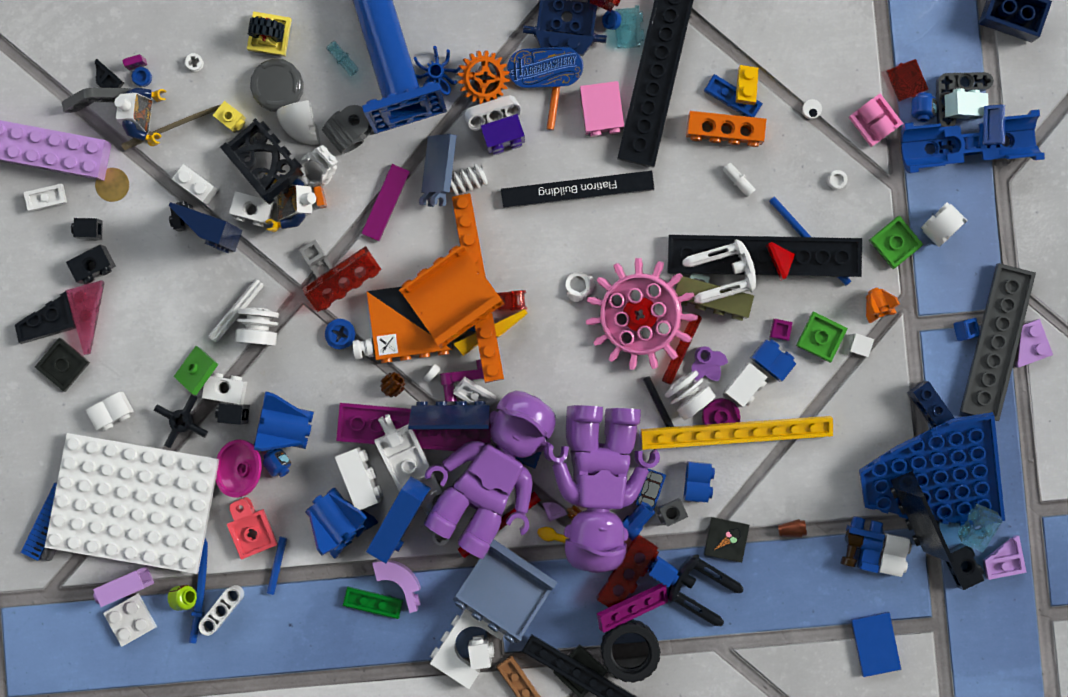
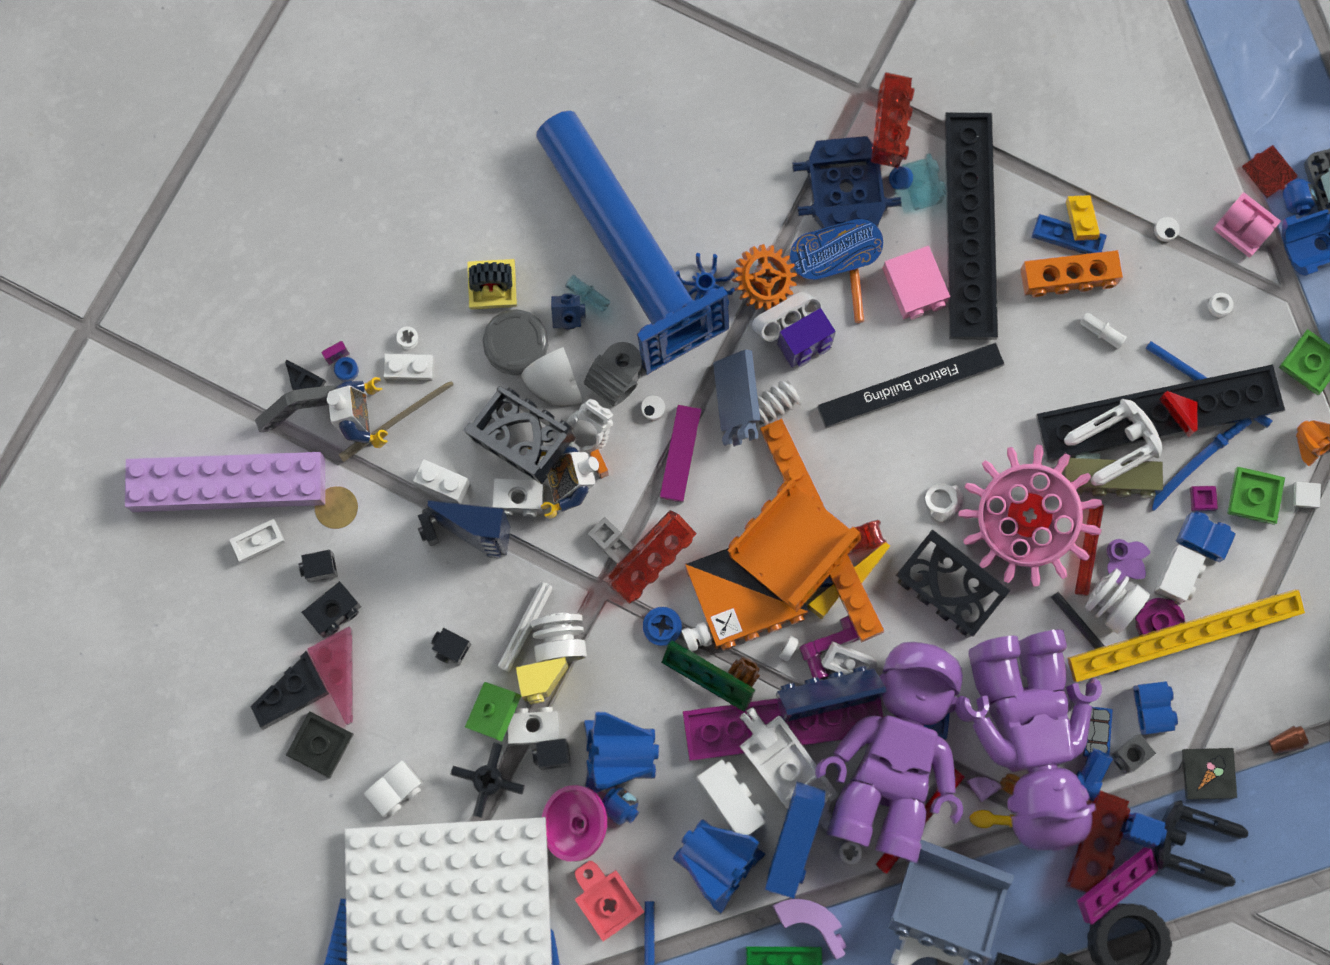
camera: 15 degrees left, 10 degrees down
light yellow brick [212,101,246,133] -> none
none -> white plate [384,354,434,380]
none -> black brick [431,627,471,665]
none -> light yellow slope [516,657,568,704]
none -> dark blue brick [551,293,586,330]
none -> white tile [641,395,665,421]
none -> dark green tile [661,640,756,712]
none -> black fence [896,529,1010,637]
none -> blue sword [1152,419,1252,511]

